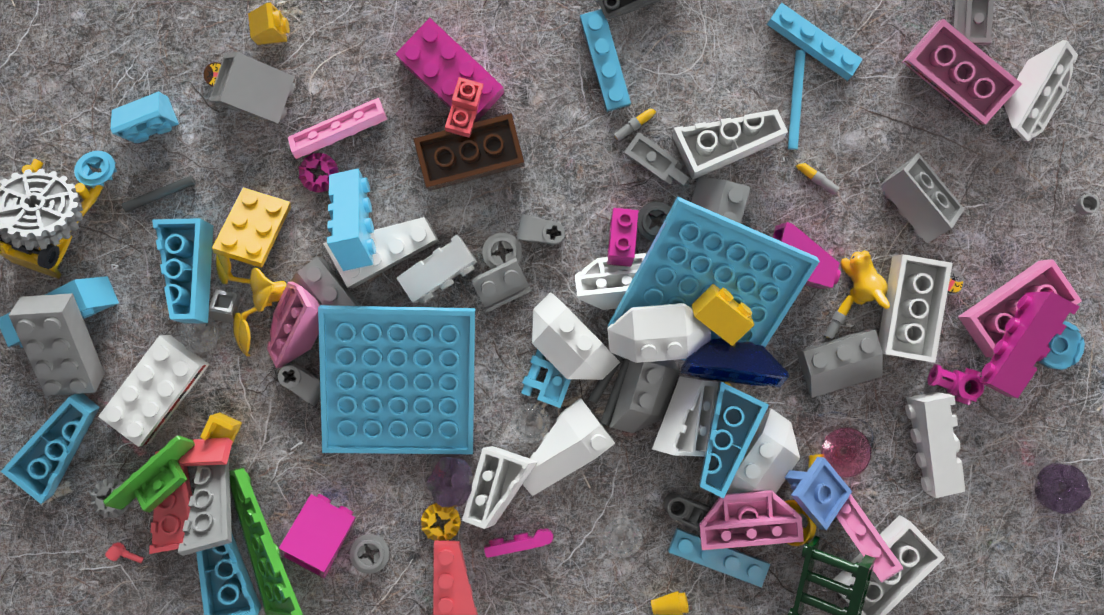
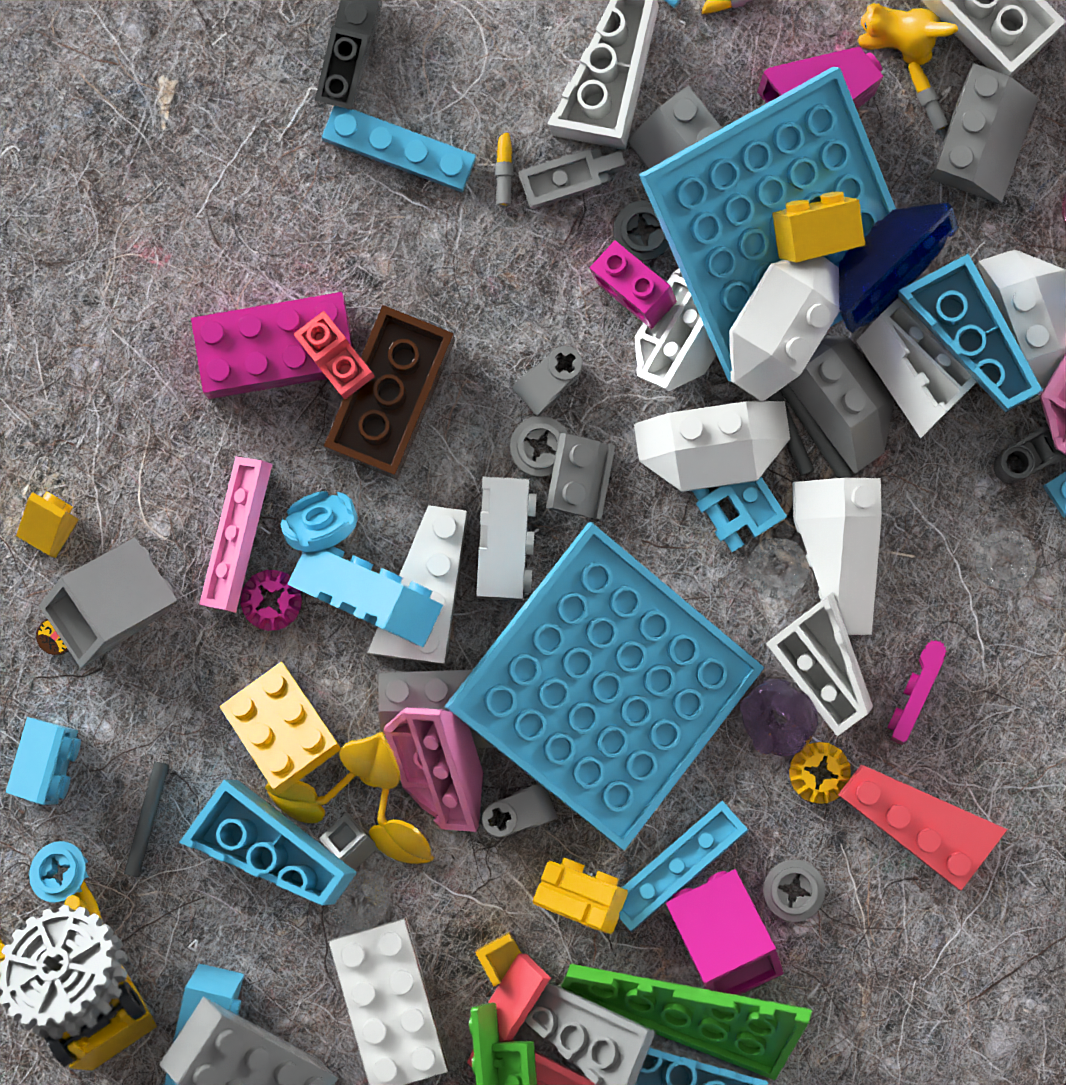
camera: 50 degrees left, 5 degrees down
none -> medium azure tile [281,491,358,552]
none -> yellow brick [533,857,628,934]
none -> medium azure plate [619,800,748,932]

